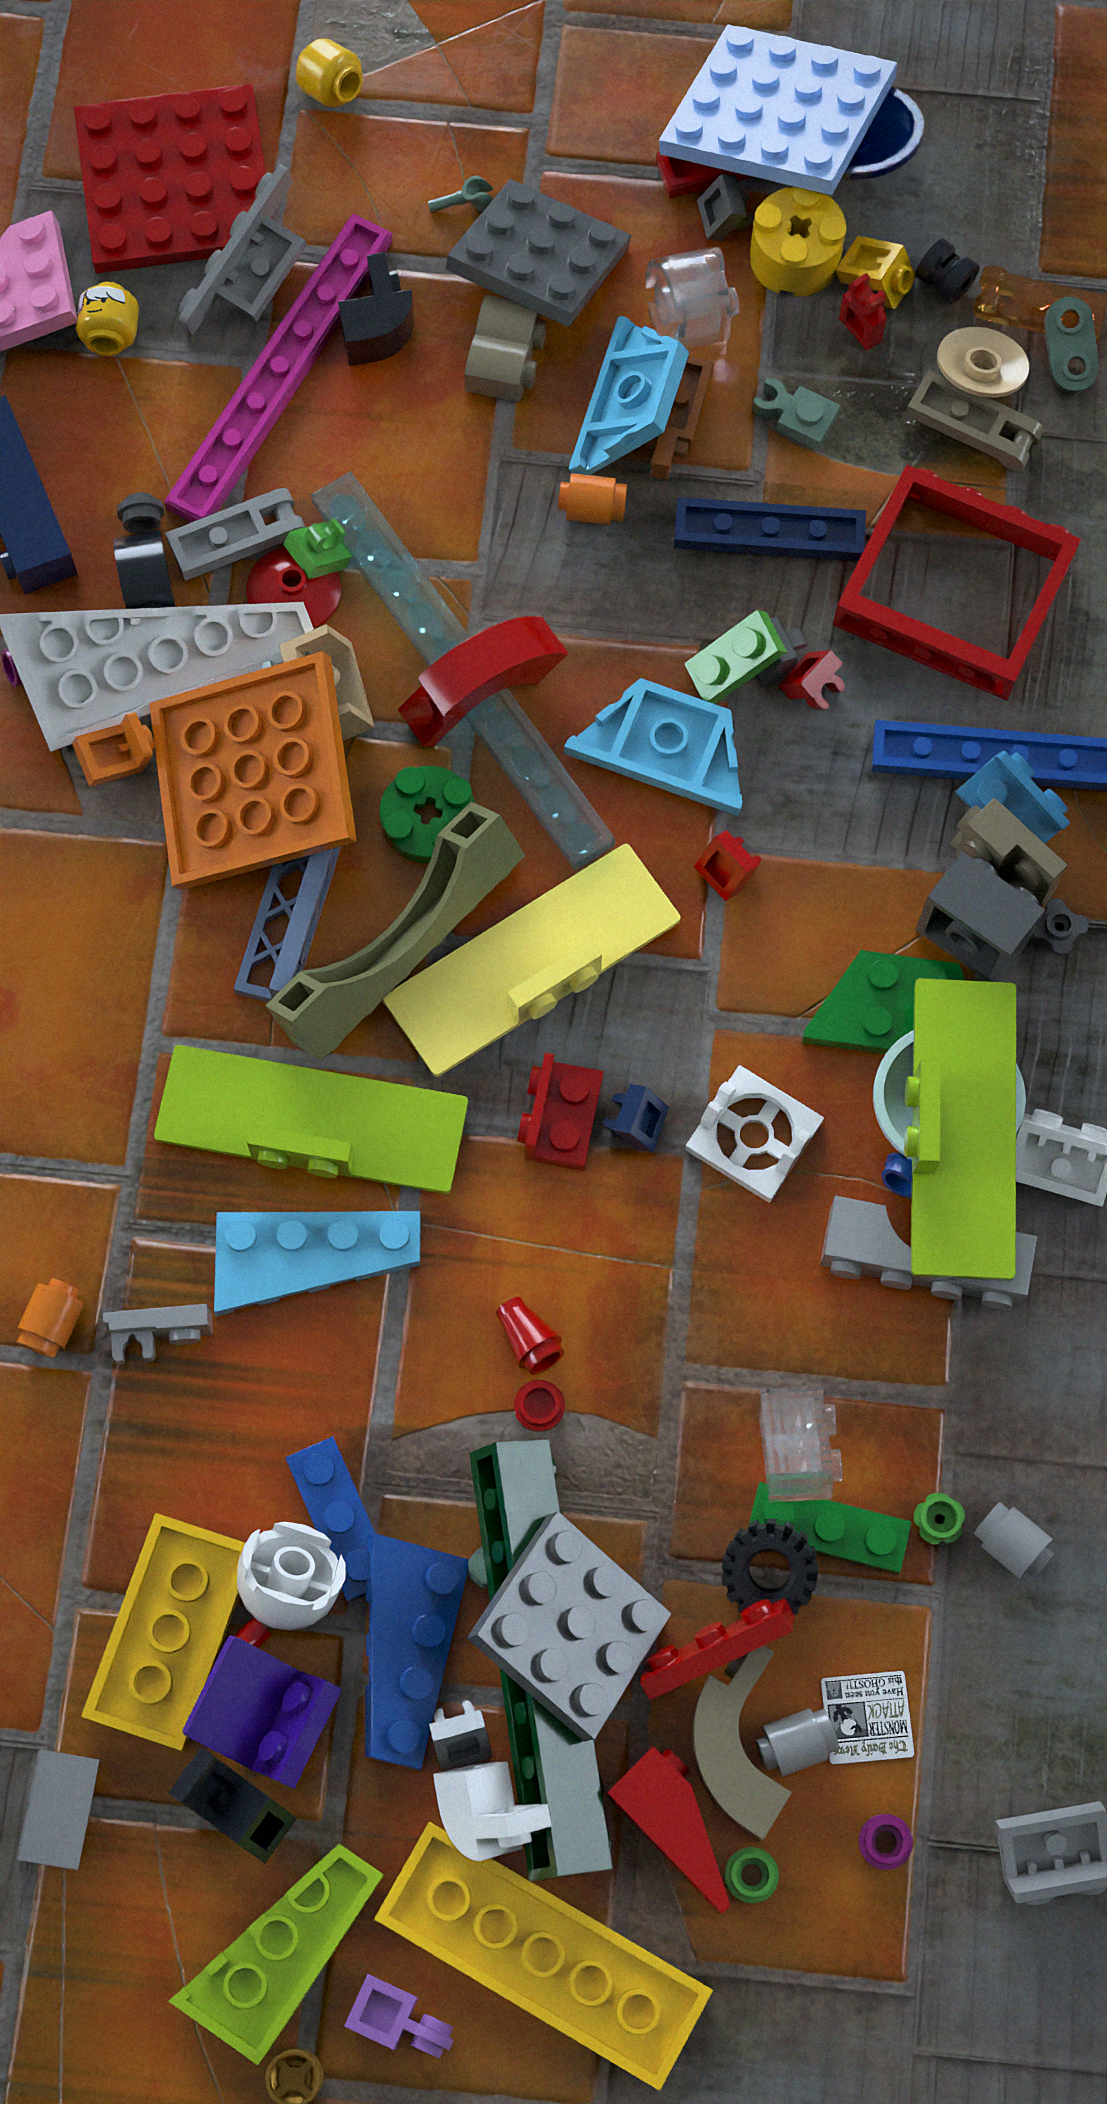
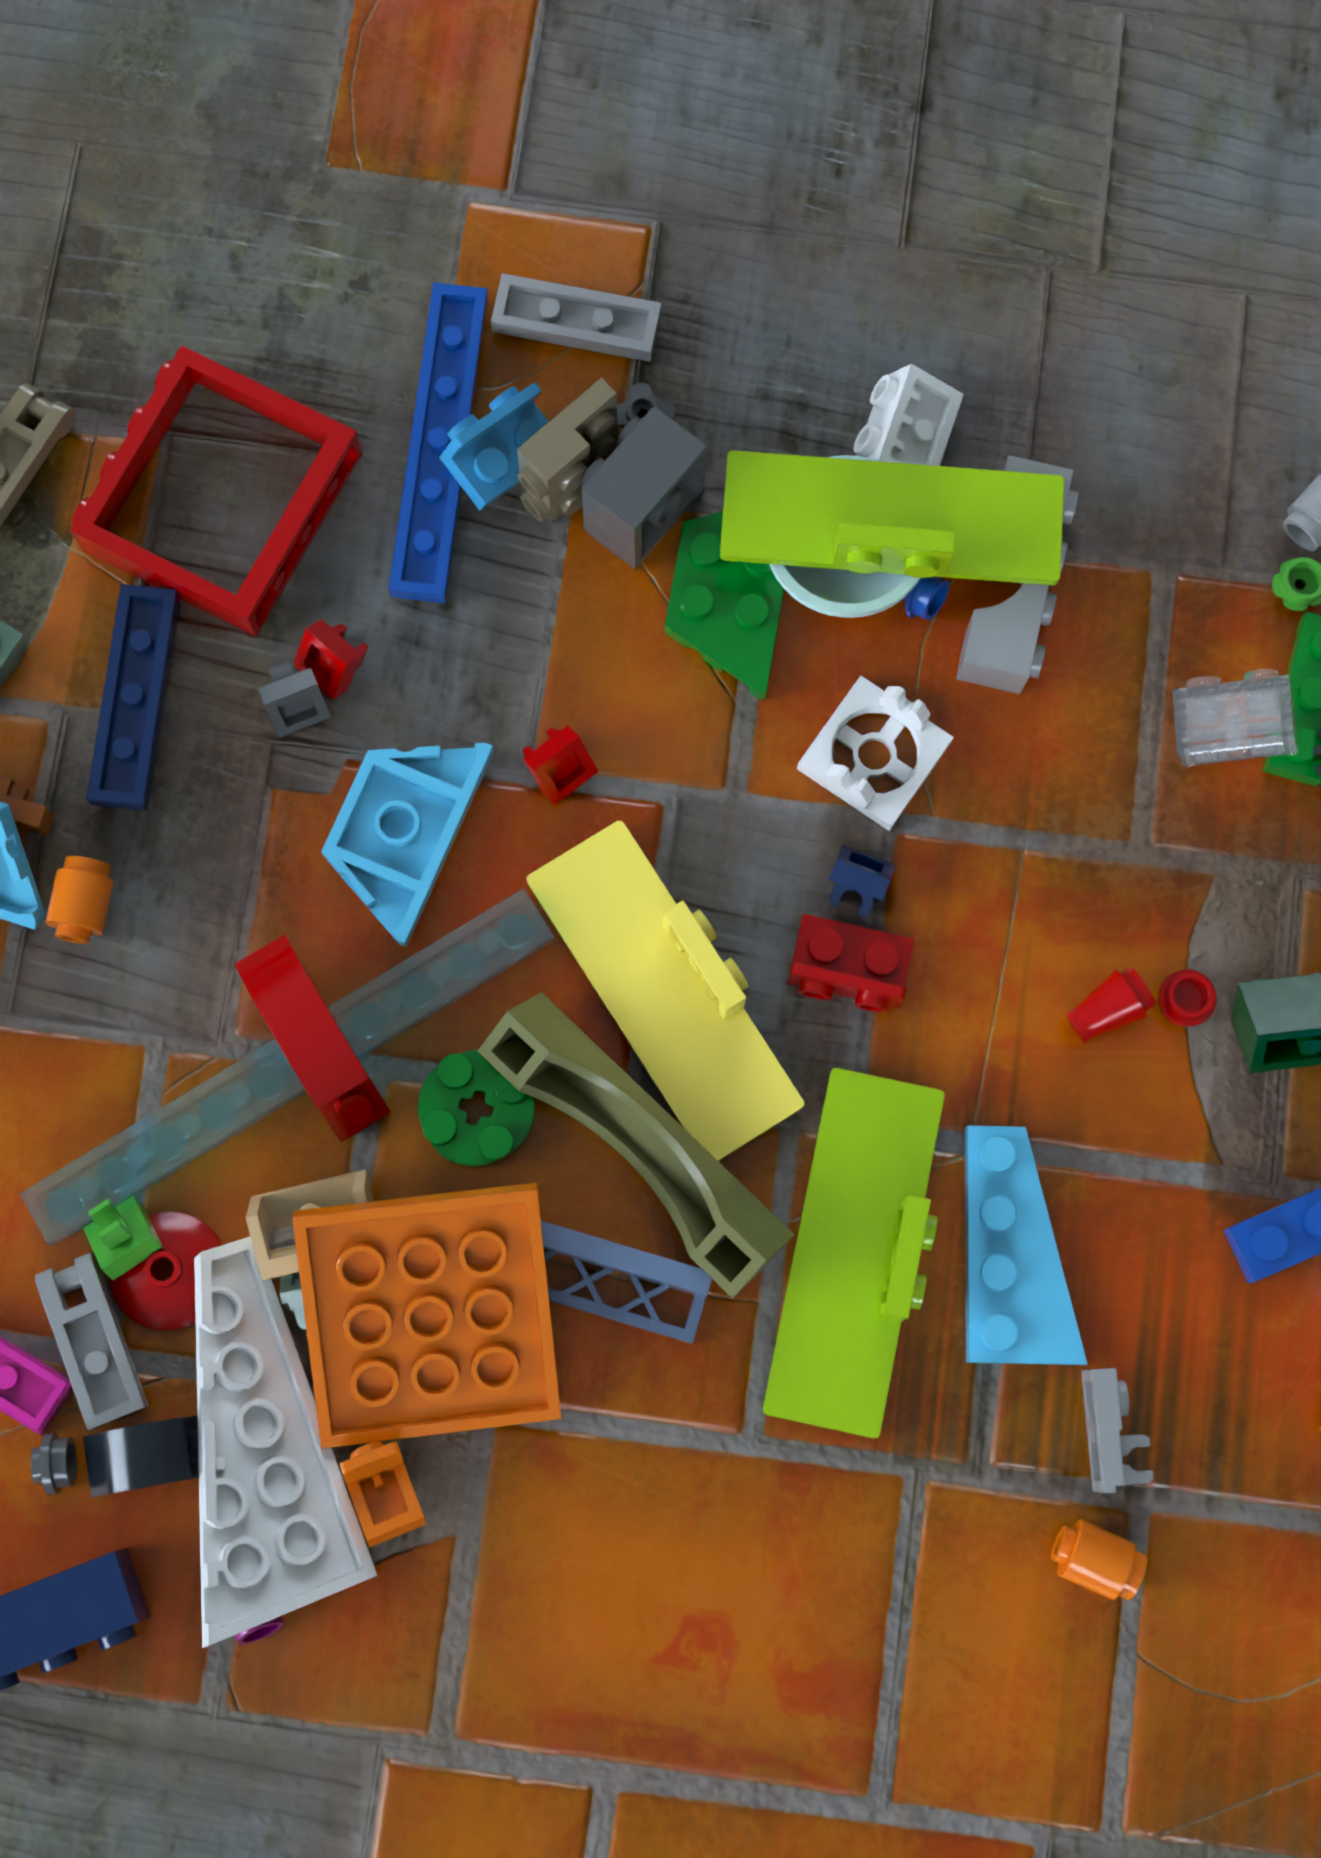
camera: 90 degrees left, 5 degrees up
plate [684,610,787,704] -> none

